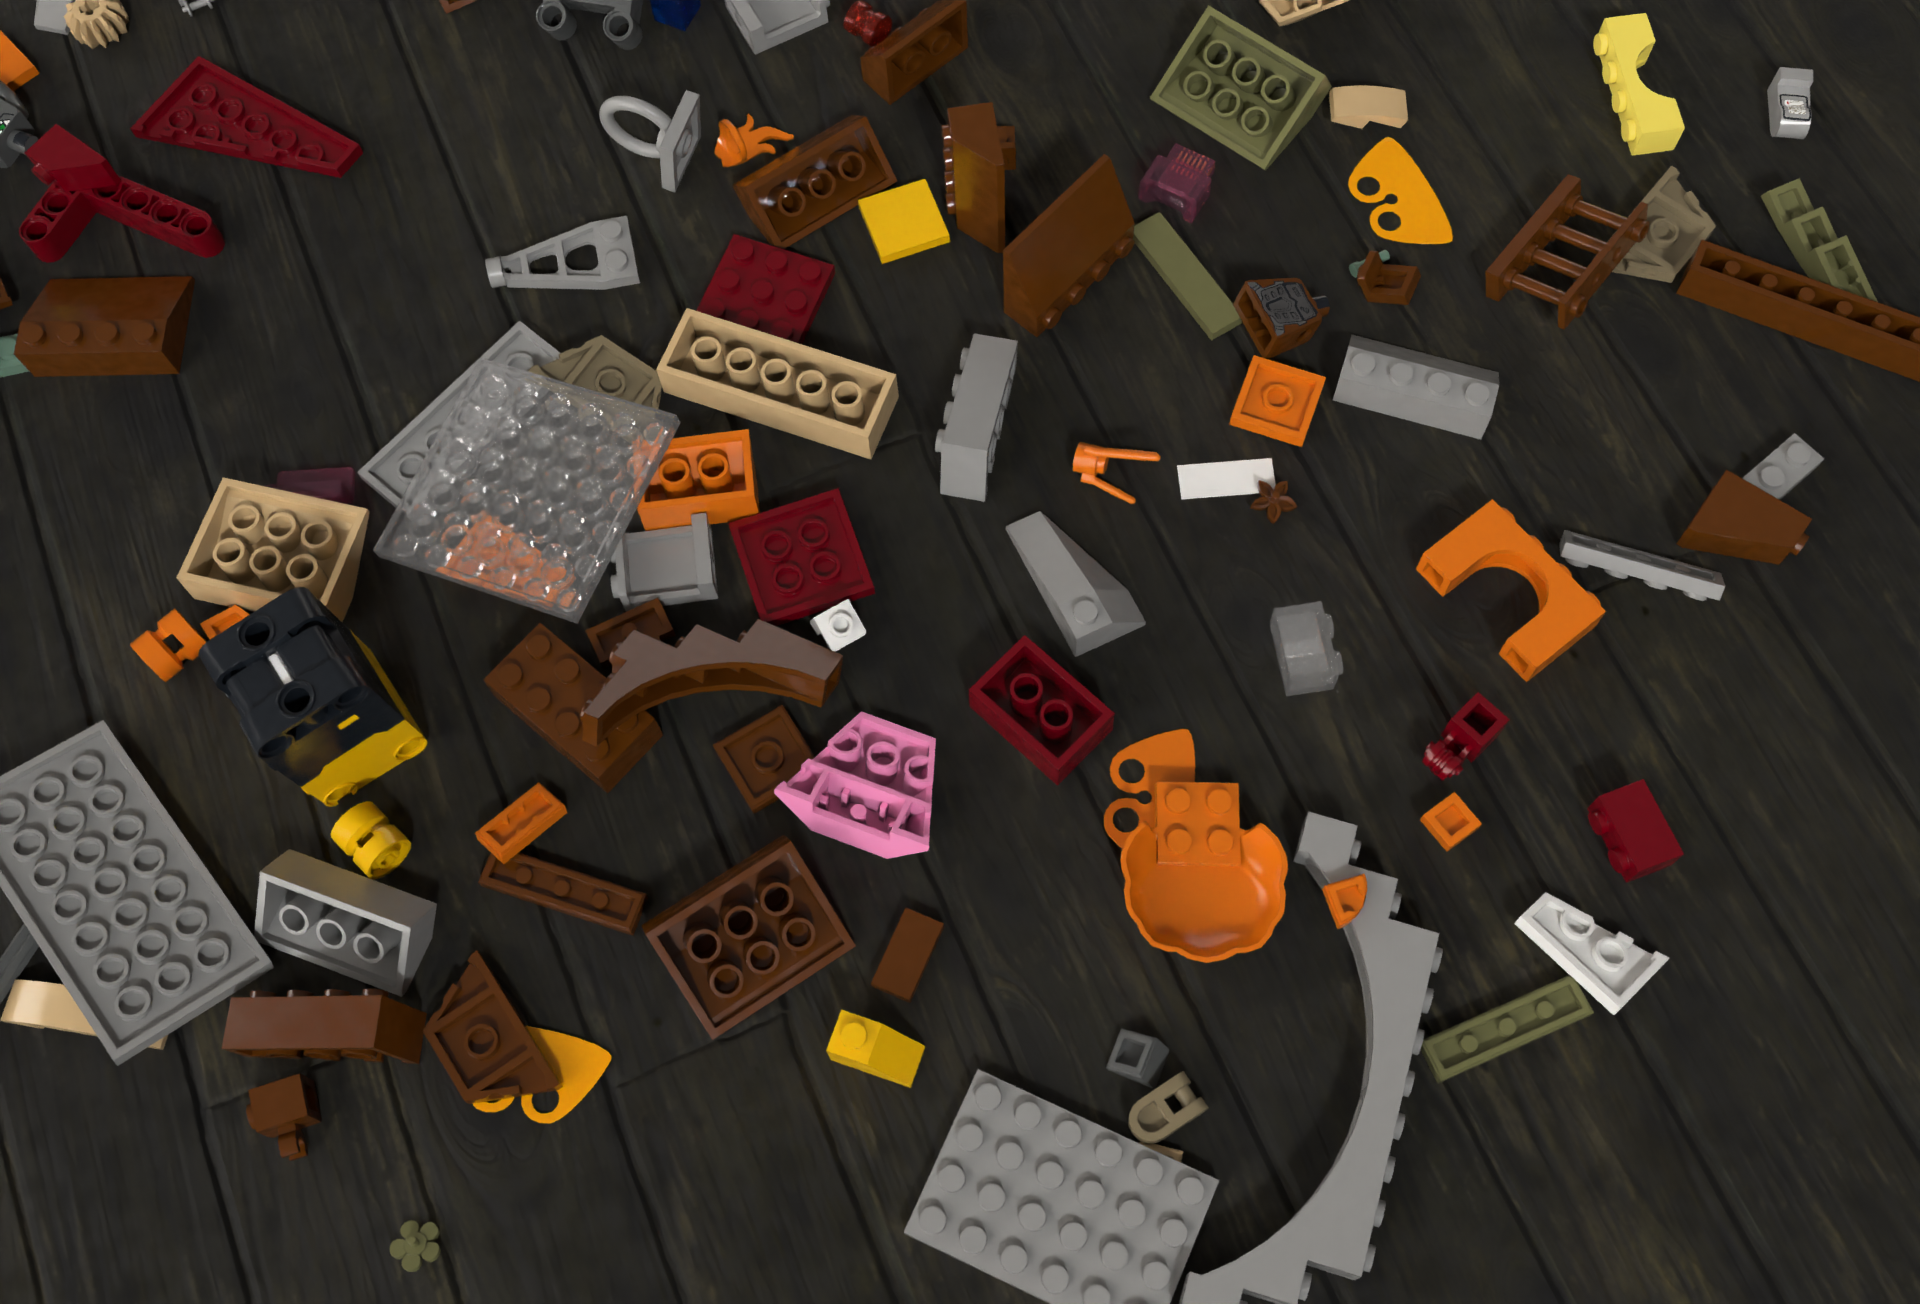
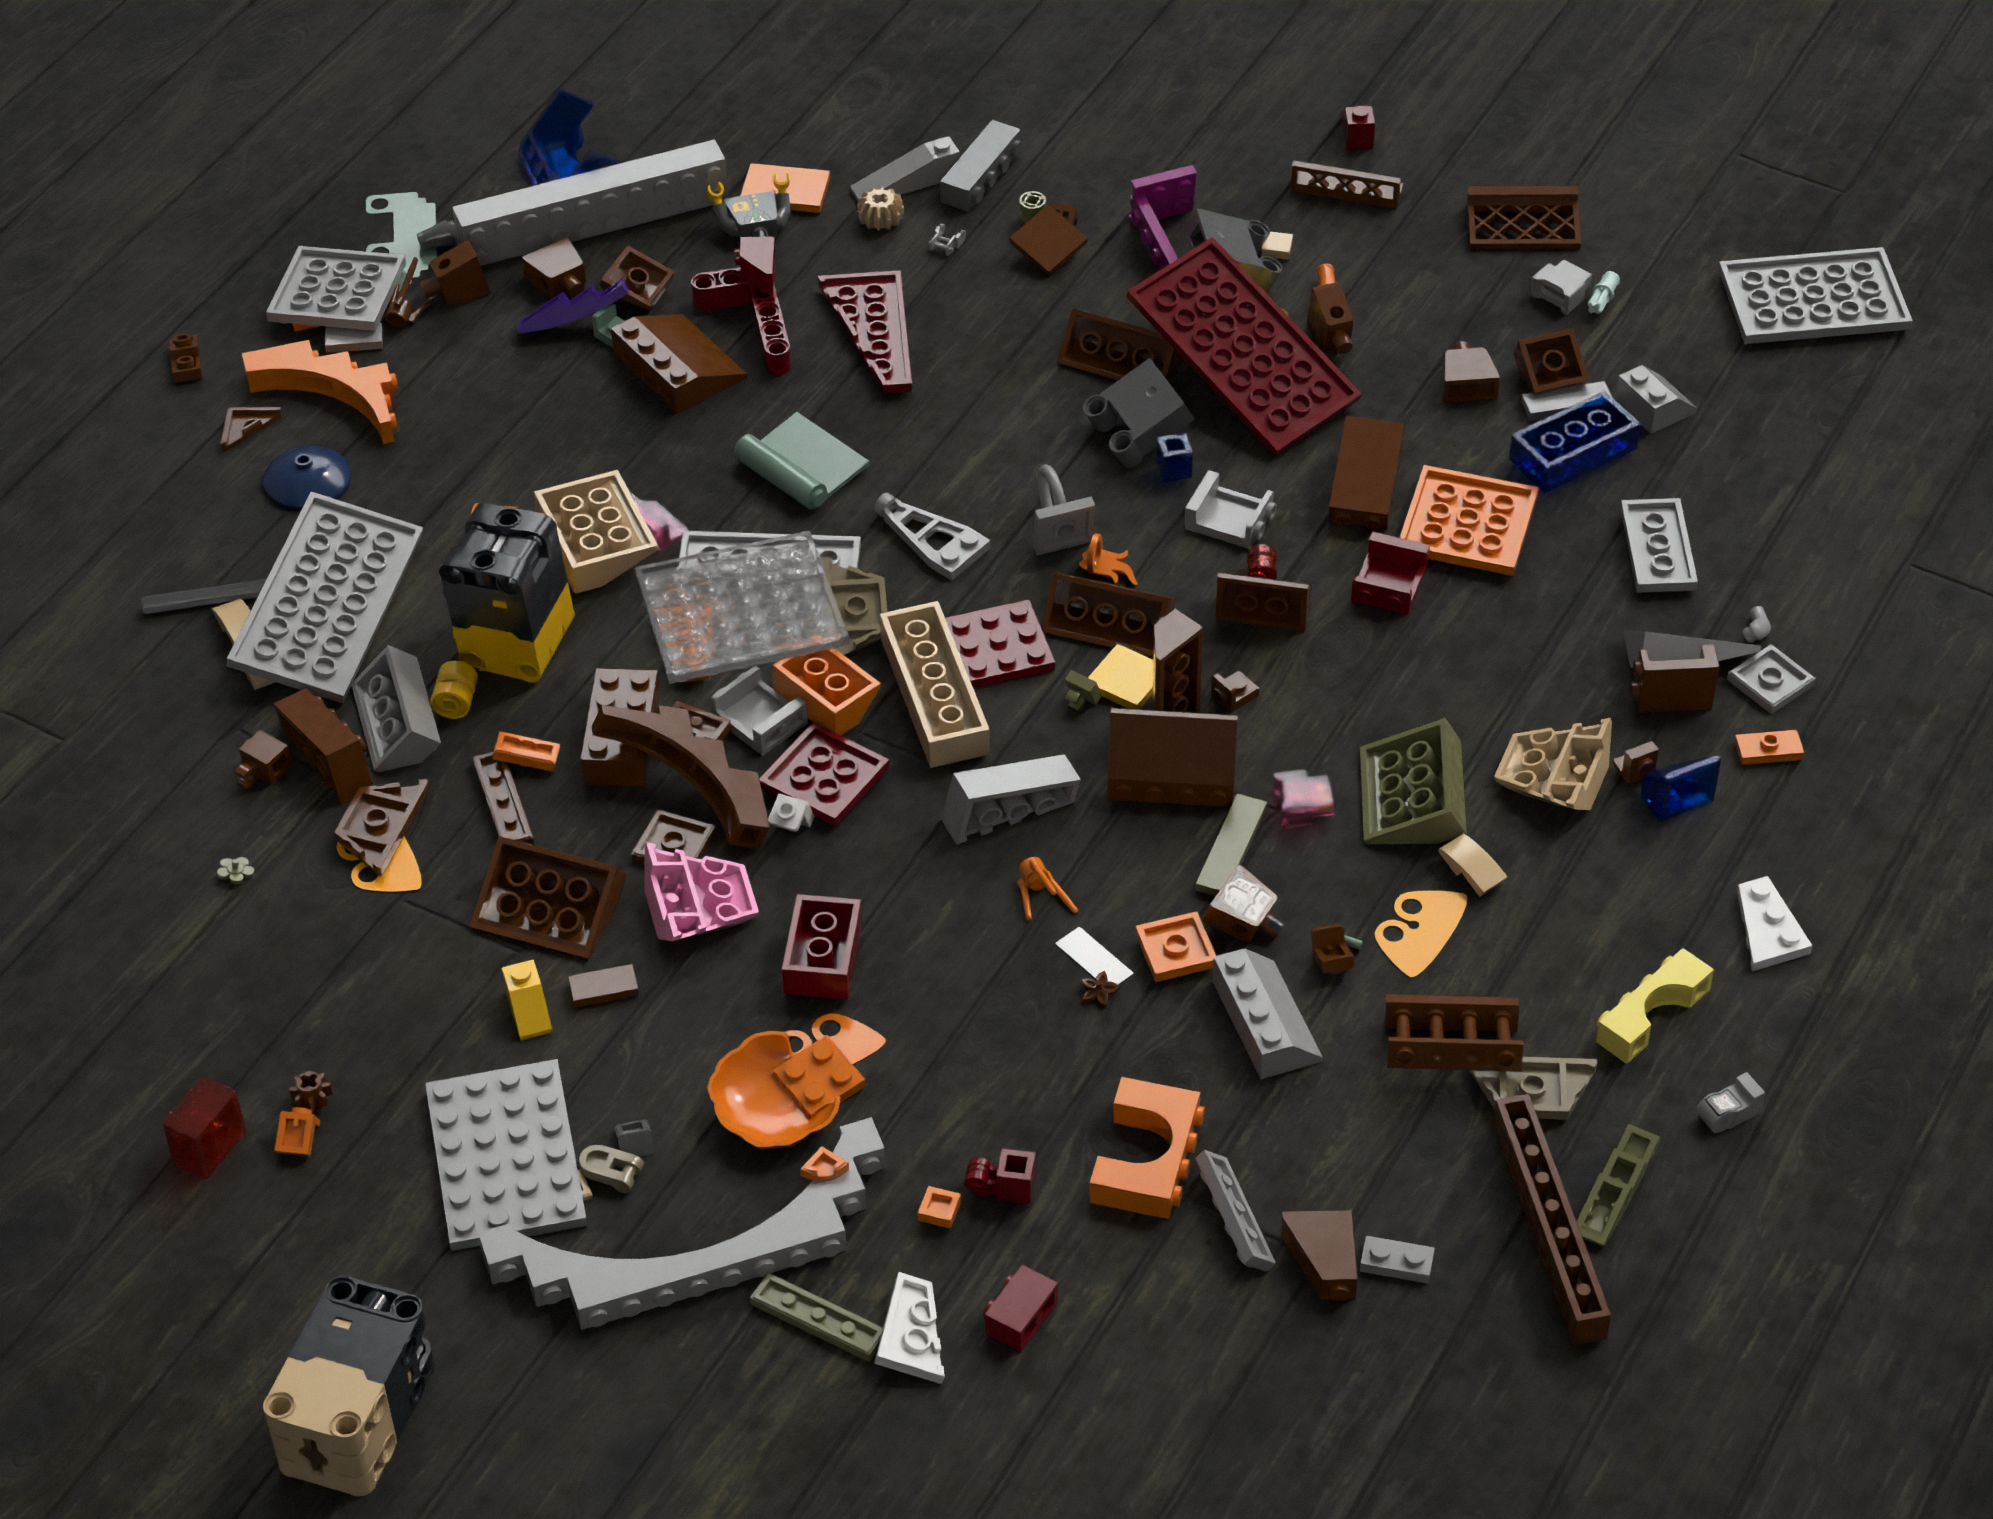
camera: 50 degrees right, 20 degrees down
light grey wedge [1006,511,1146,657] -> none
clear brick [1270,601,1343,697] -> none
none -> sand green door [734,412,870,510]
none -> olive tile [1064,670,1102,711]

